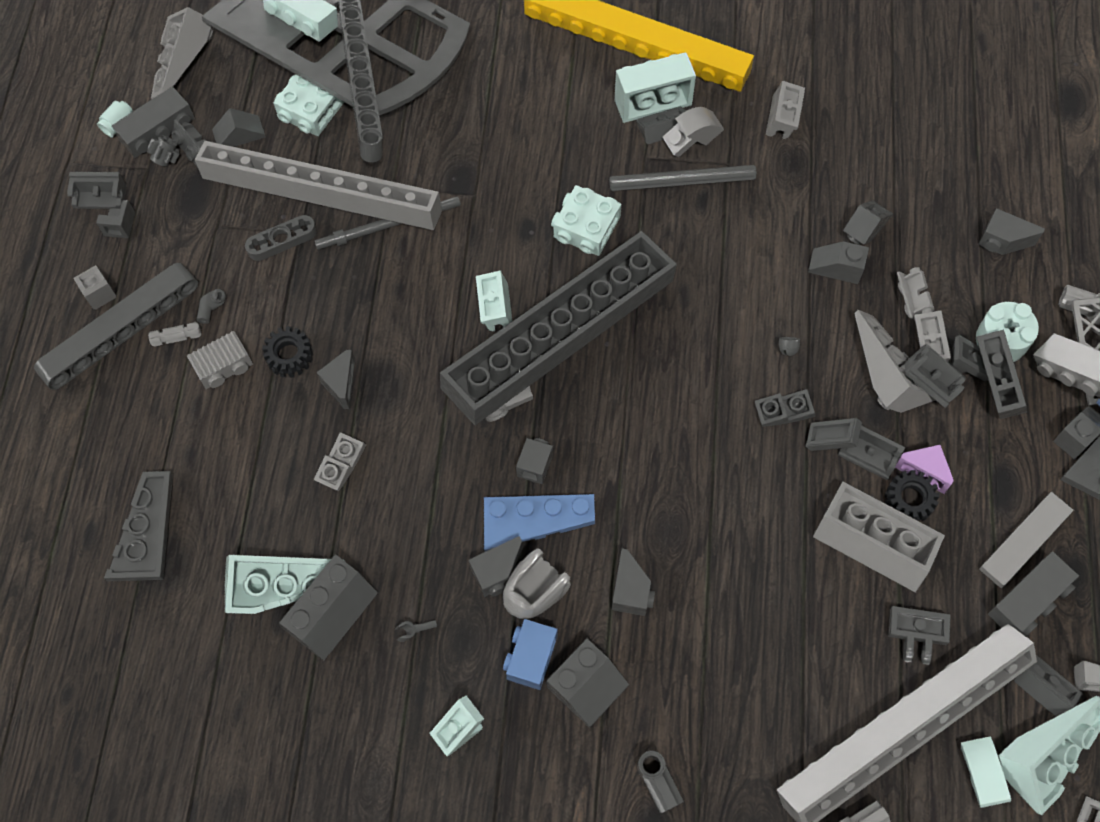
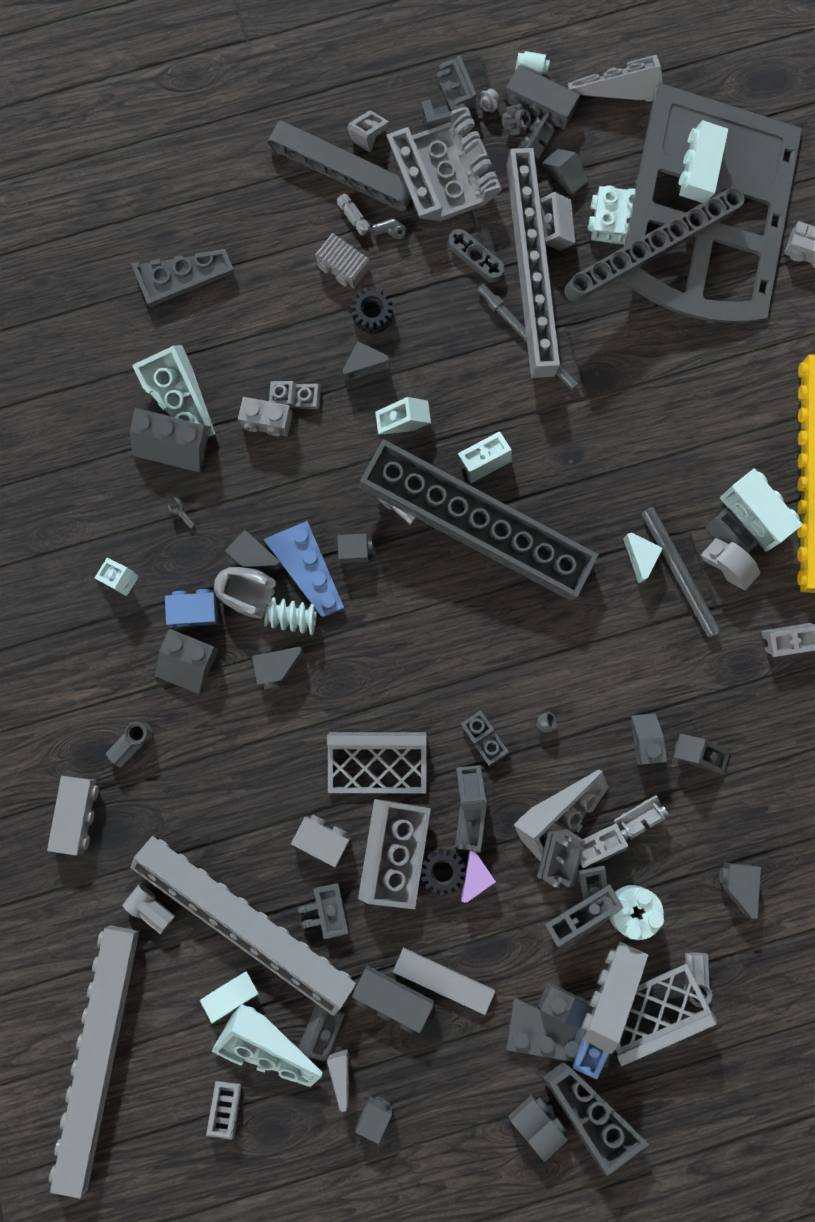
camera: 70 degrees right, 15 degrees up
light aqua brick [551,185,621,256] -> none
none -> light grey brick [238,397,292,436]
none -> light aqua piece [264,597,317,635]
none -> light grey brick [291,814,350,867]
none -> light grey fence [327,732,426,793]
none -> light aqua slope [376,397,431,435]
none -> light grey slope [387,107,502,221]
none -> light grey plate [480,89,500,112]
none -> light grey brick [540,192,575,251]
none -> light aqua slope [623,533,662,583]

